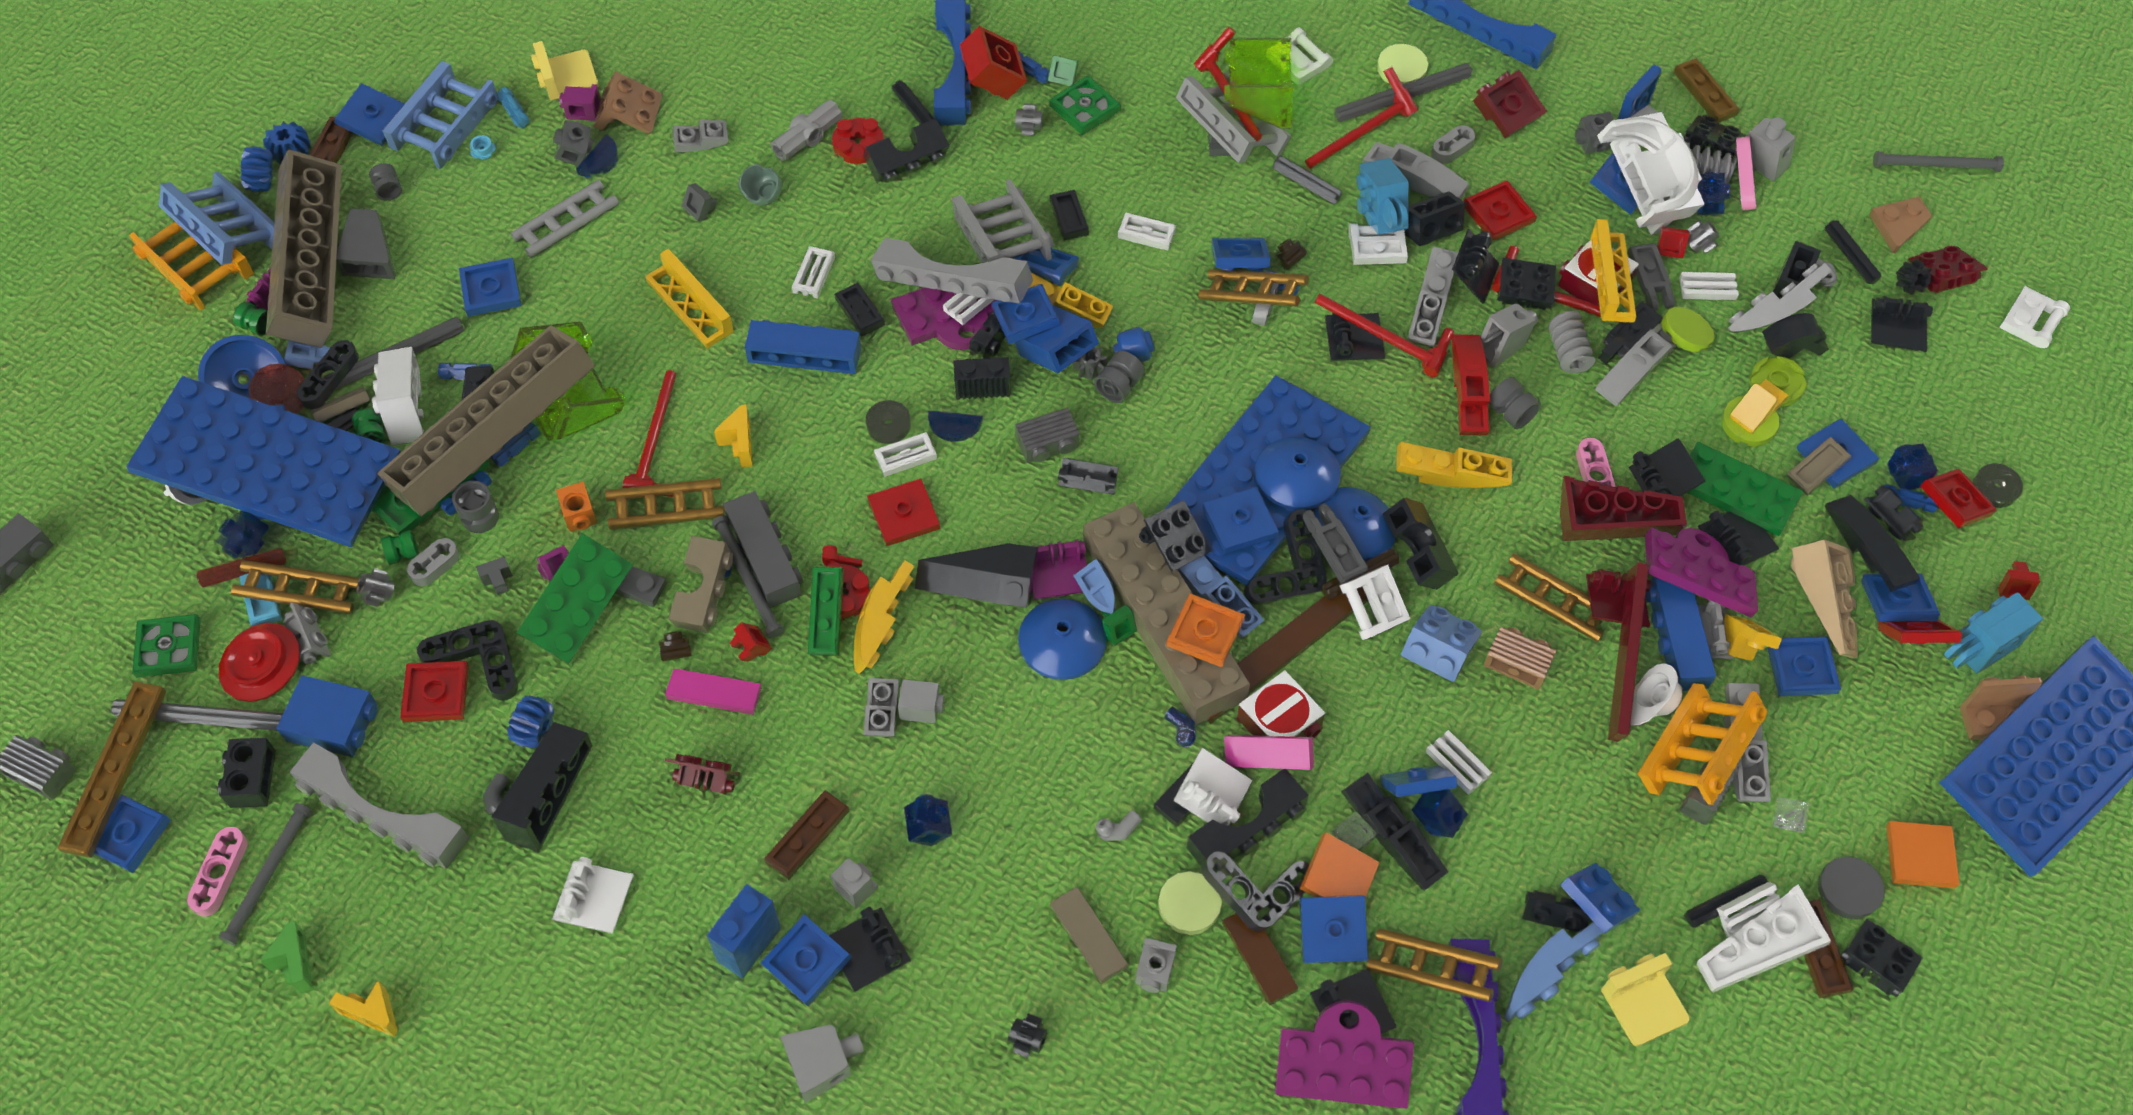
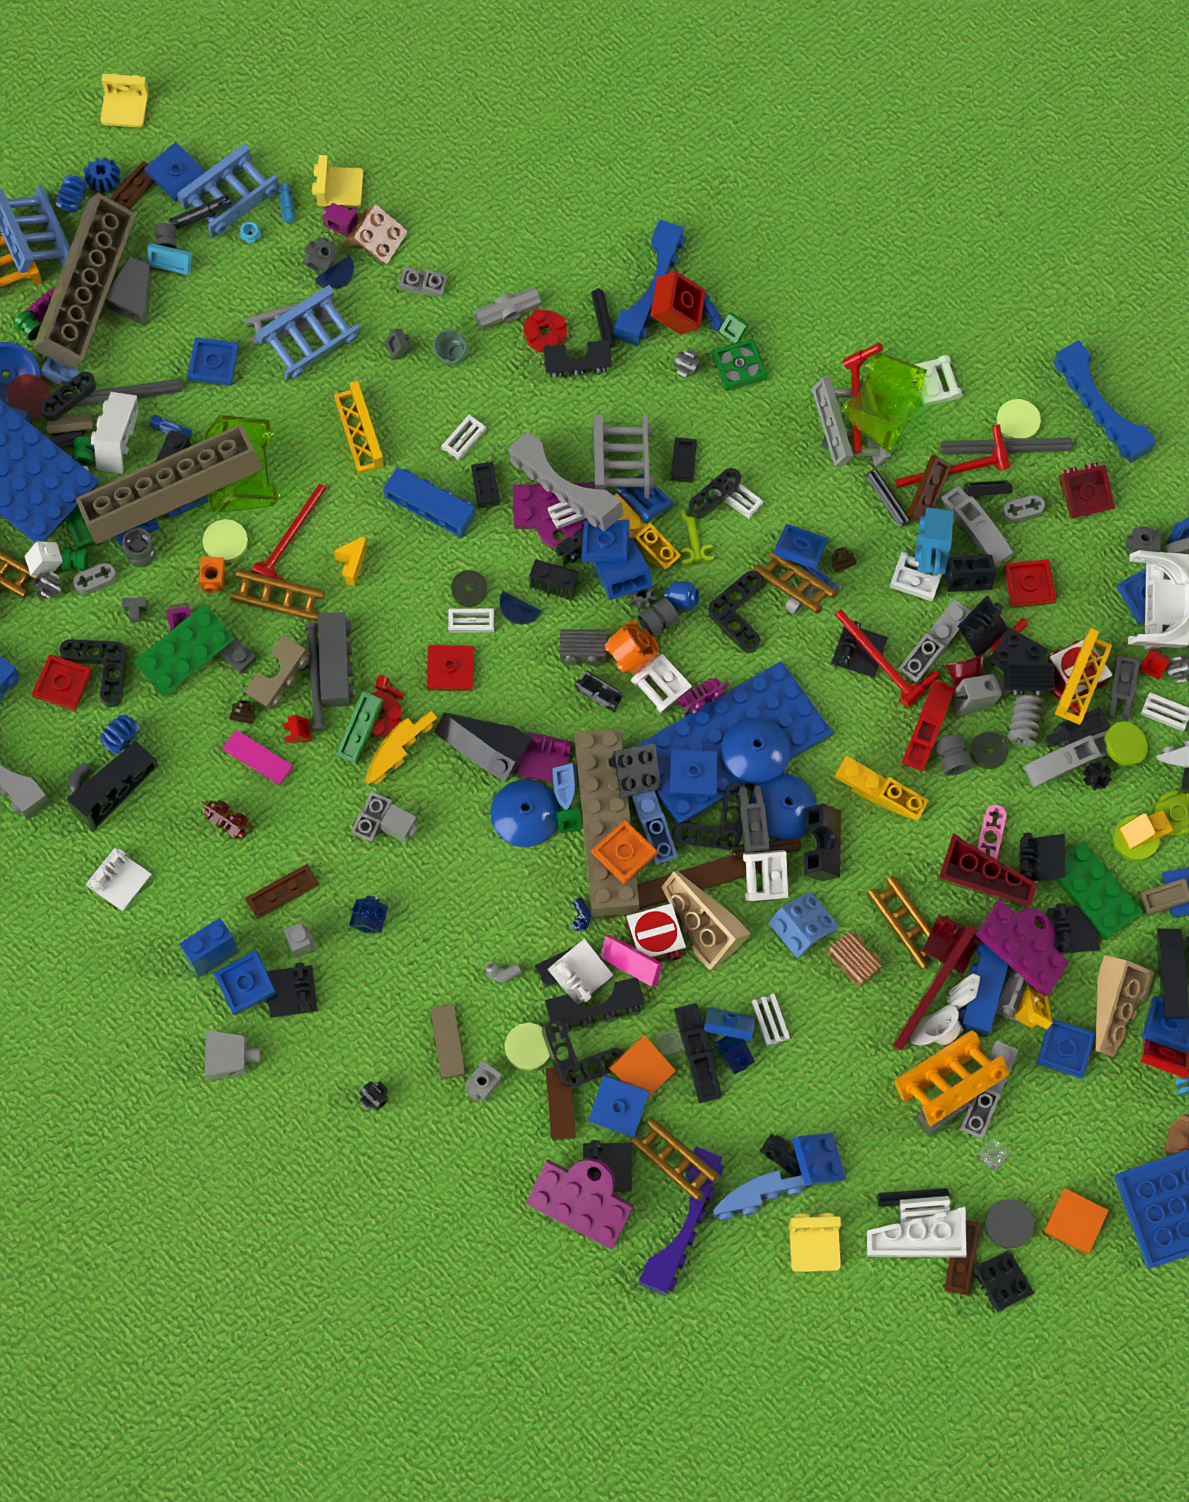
camera: 20 degrees right, 10 degrees up
none -> white brick [25,541,63,576]
none -> light yellow bracket [101,73,149,128]
none -> medium azure tile [147,243,192,275]
none -> black pin [169,194,232,230]
none -> yellowish green tile [202,519,248,564]
none -> medium blue fence [256,285,360,380]
none -> orange brick [605,621,659,674]
none -> white plate [631,654,692,714]
none -> tan wedge [662,870,751,971]
none -> magenta hinge [677,678,729,716]
none -> lime bar [680,508,714,567]
none -> black beam [688,468,741,519]
none -> black beam [708,571,762,653]
none -> reddish brown tile [907,455,952,523]
none -> dark red piece [941,650,994,686]
none -> white tile [947,973,980,1010]
none -> black tile [964,480,1012,496]
none -> clear smoke piece [970,732,1009,769]
none -> black brick [1004,662,1055,696]
none -> black gear [1082,761,1112,791]

